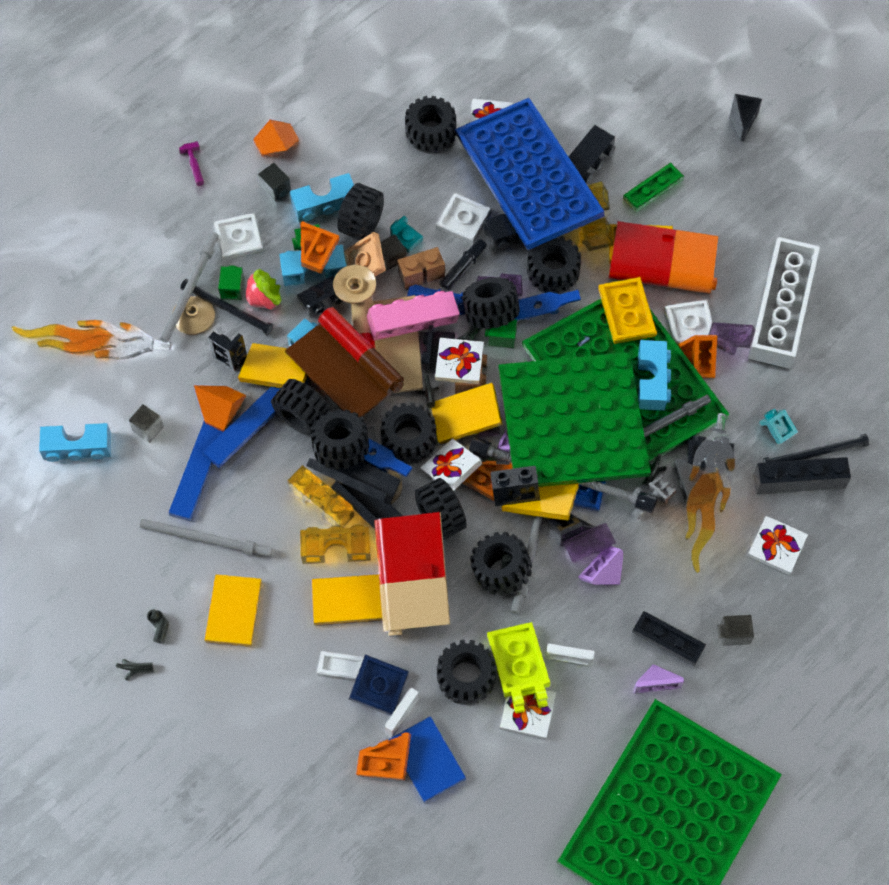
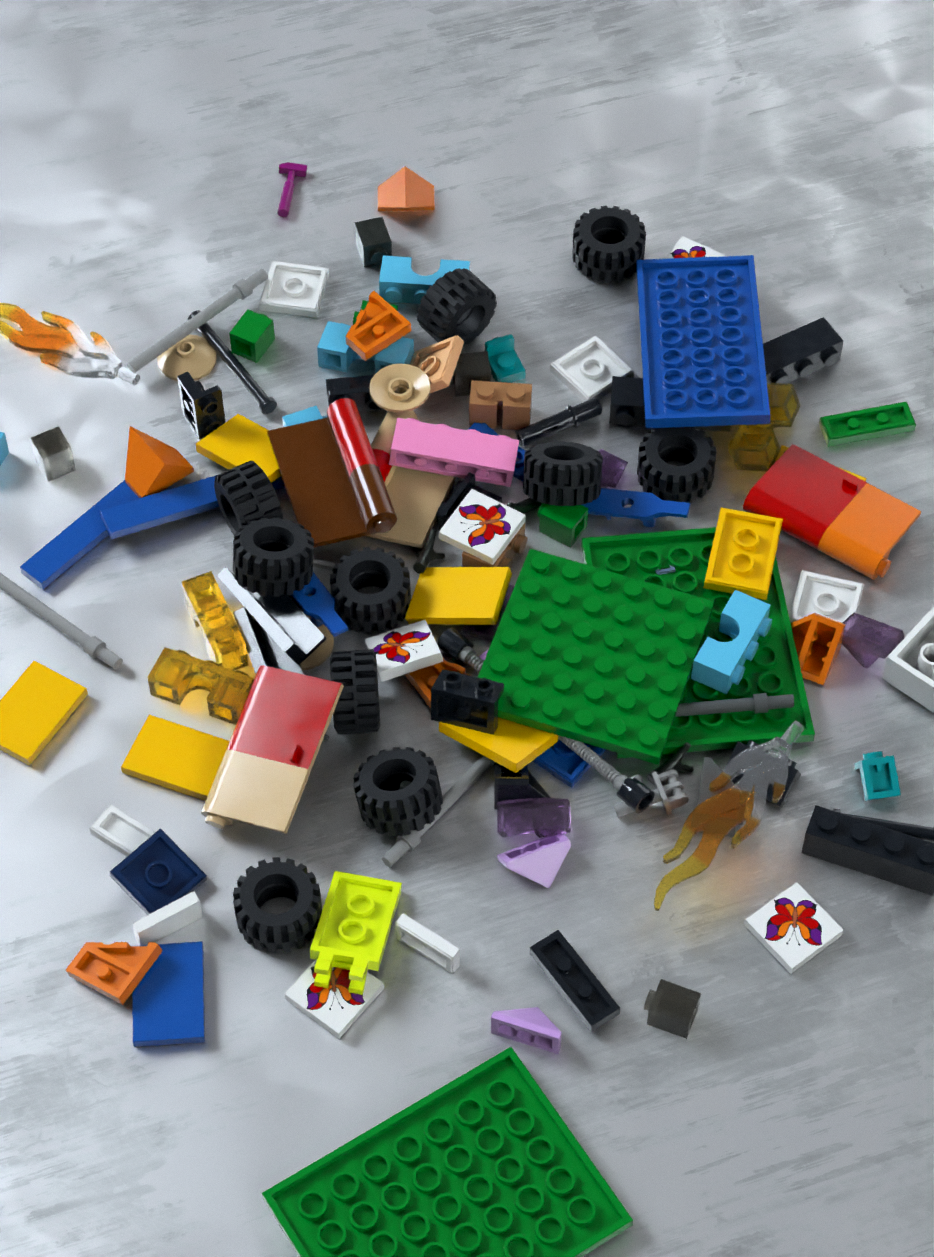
camera: 25 degrees right, 10 degrees down
hair [246,269,281,310] -> none

